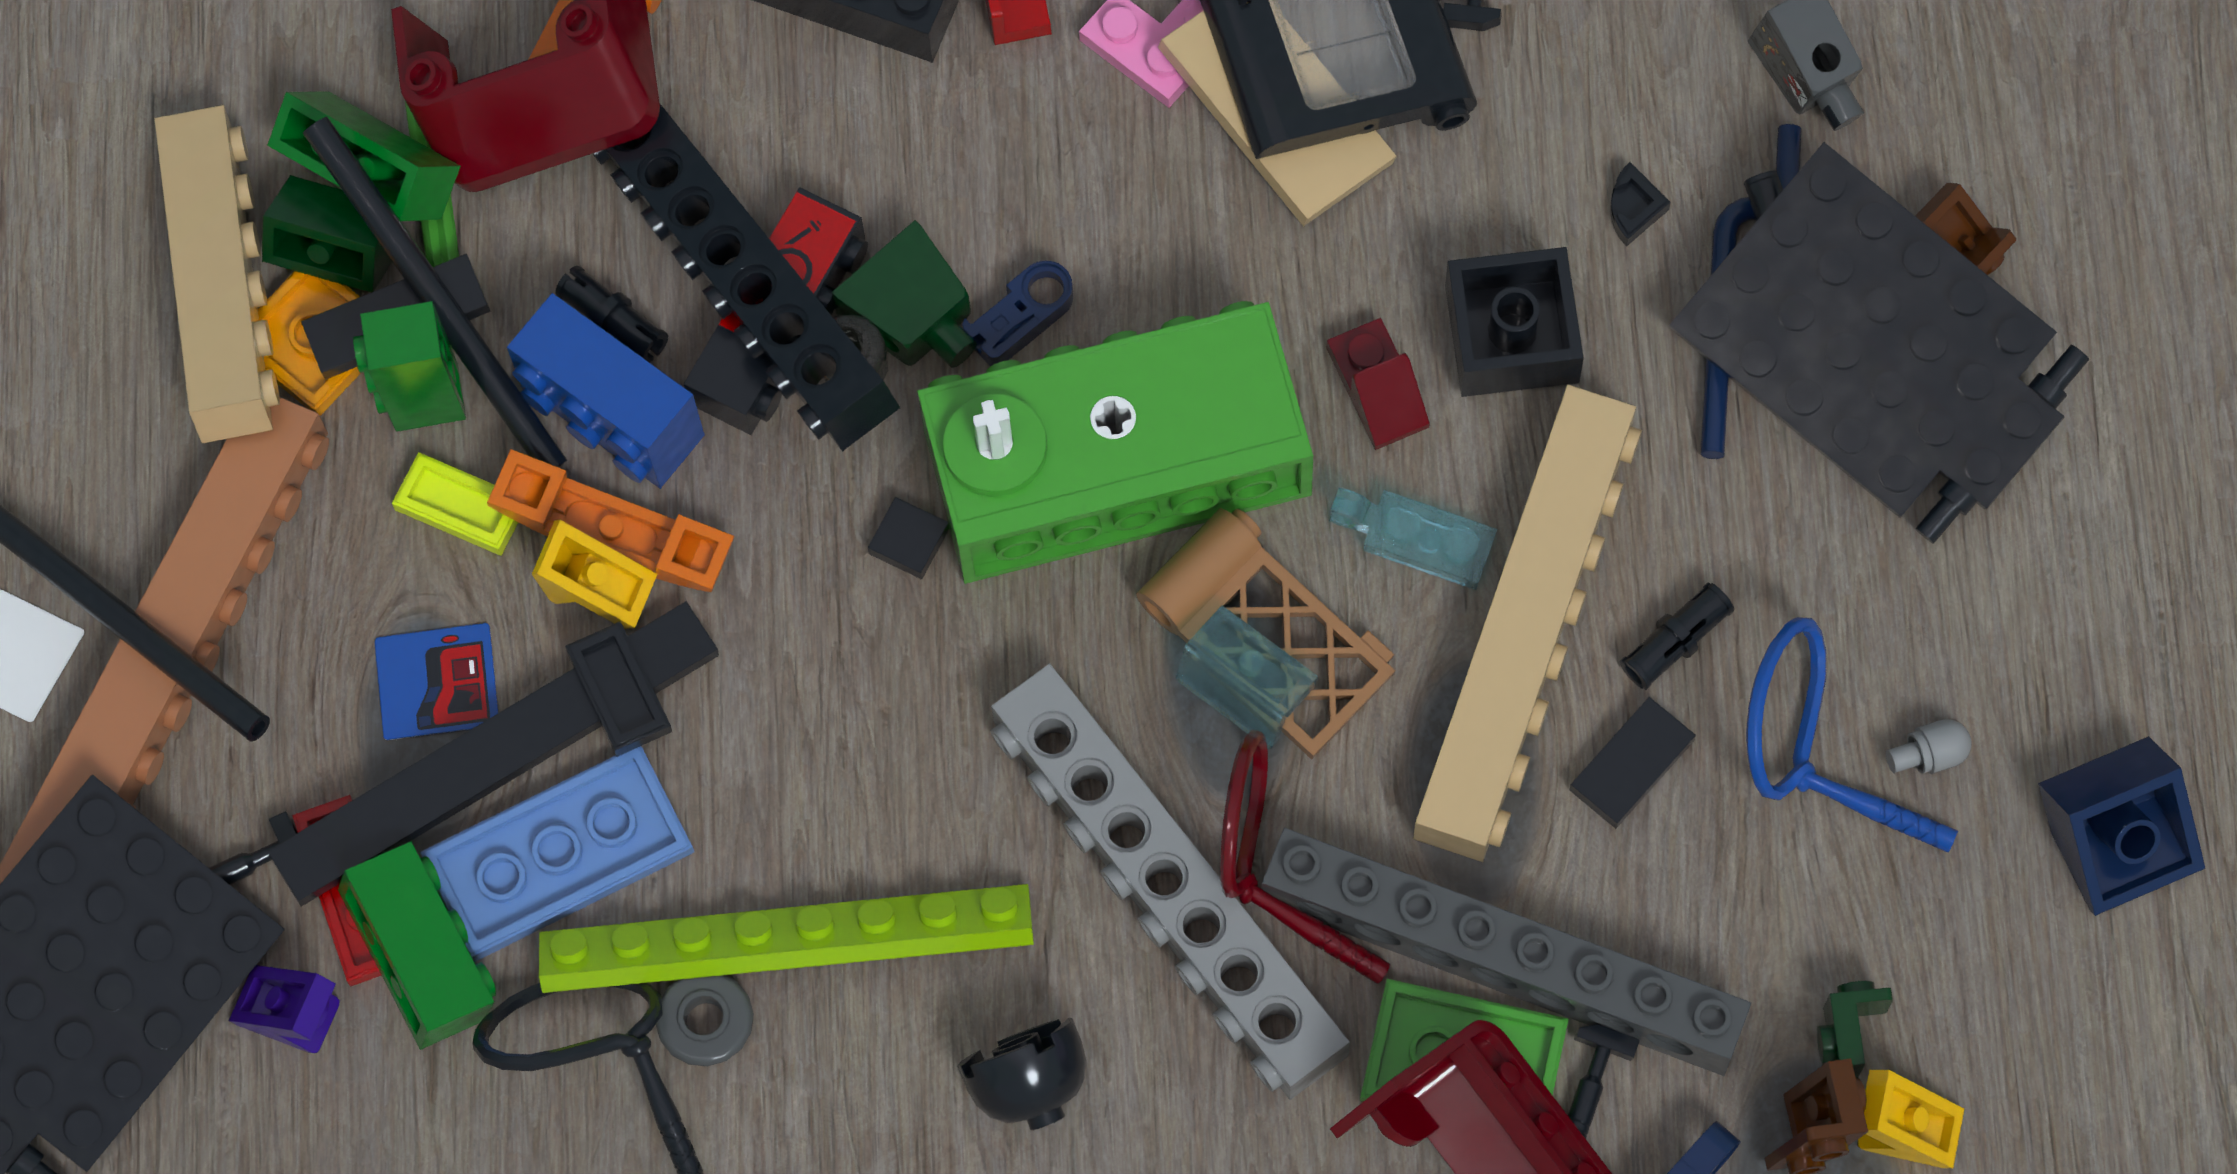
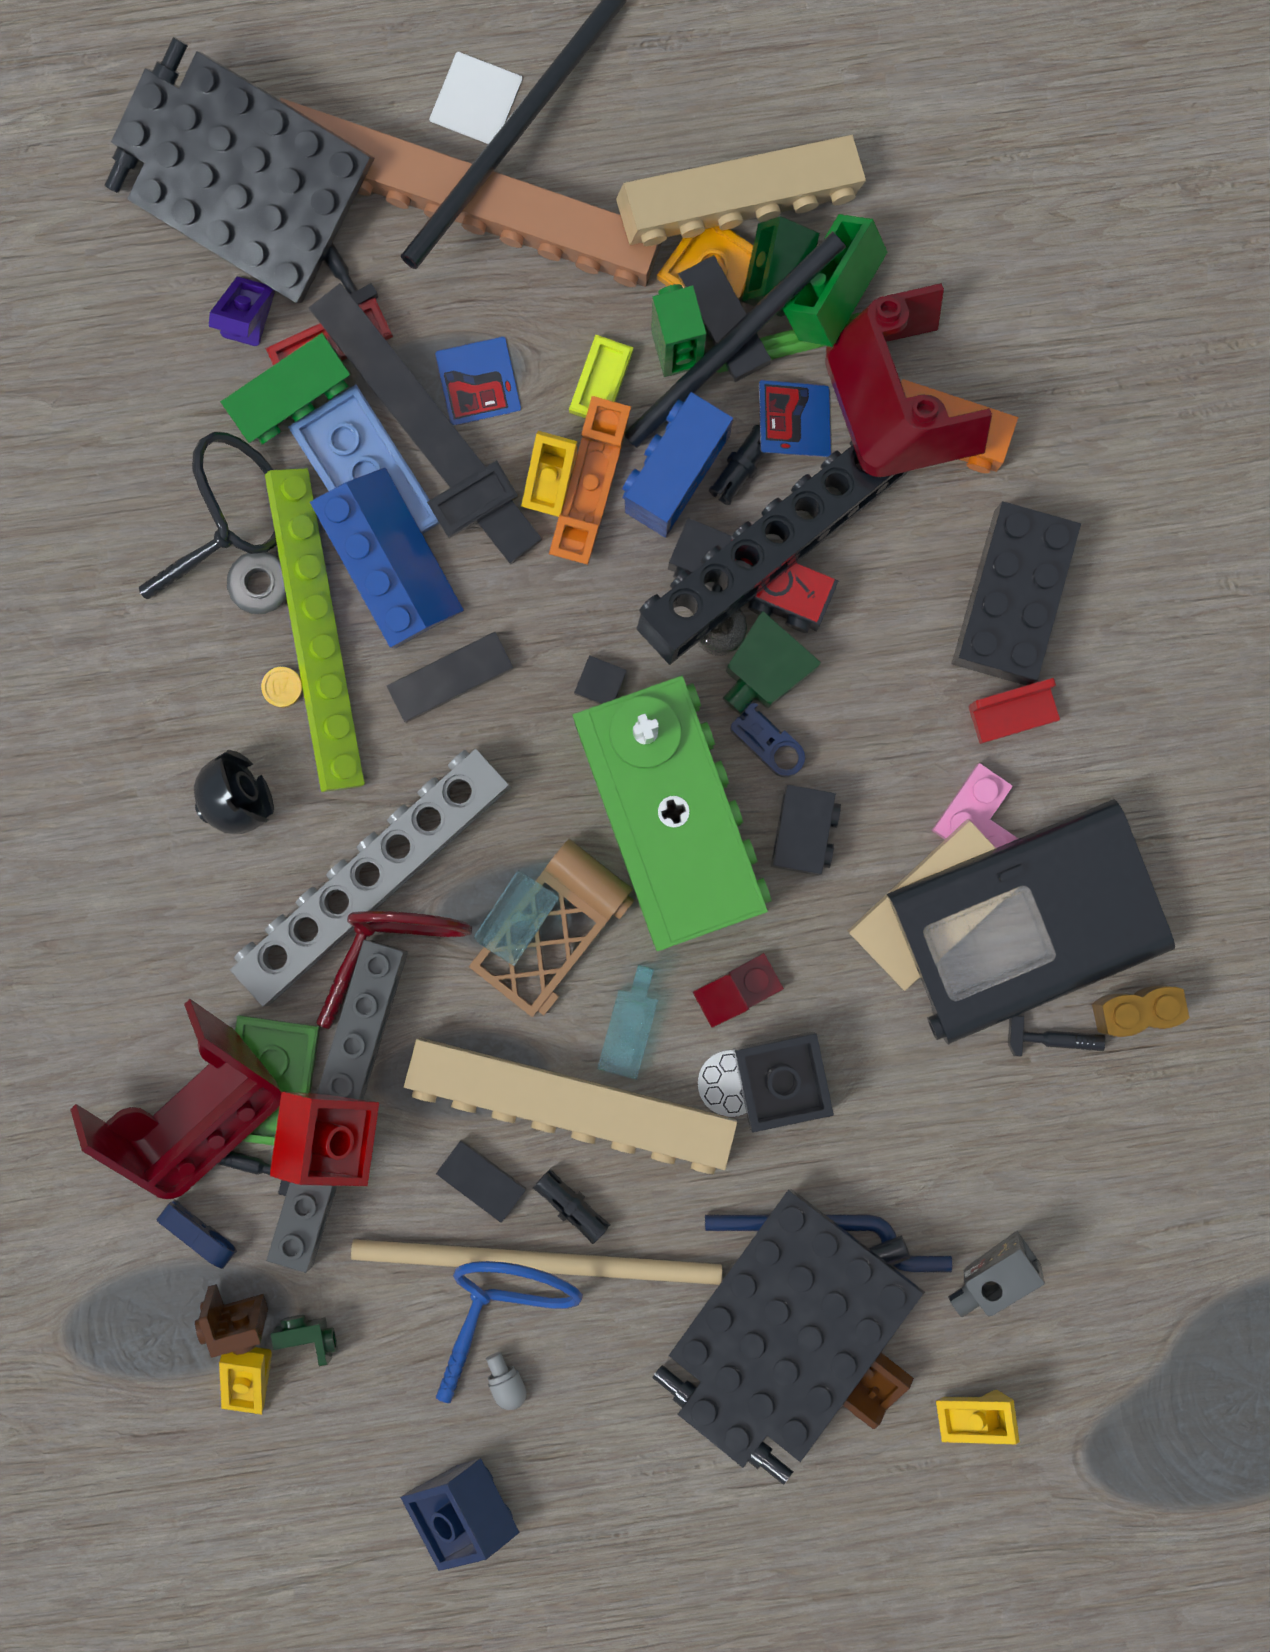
camera: 80 degrees right, 15 degrees up
black tile [1610,162,1671,247] -> none
none -> yellow piece [261,667,303,708]
none -> red slope [270,1091,379,1186]
none -> blue slope [310,467,464,649]
none -> tan piece [351,1239,722,1285]
none -> black tile [387,632,514,723]
none -> white sticker [698,1050,746,1117]
none -> sticker [759,380,831,457]
none -> black brick [771,785,841,875]
none -> yellow slope [936,1390,1020,1444]

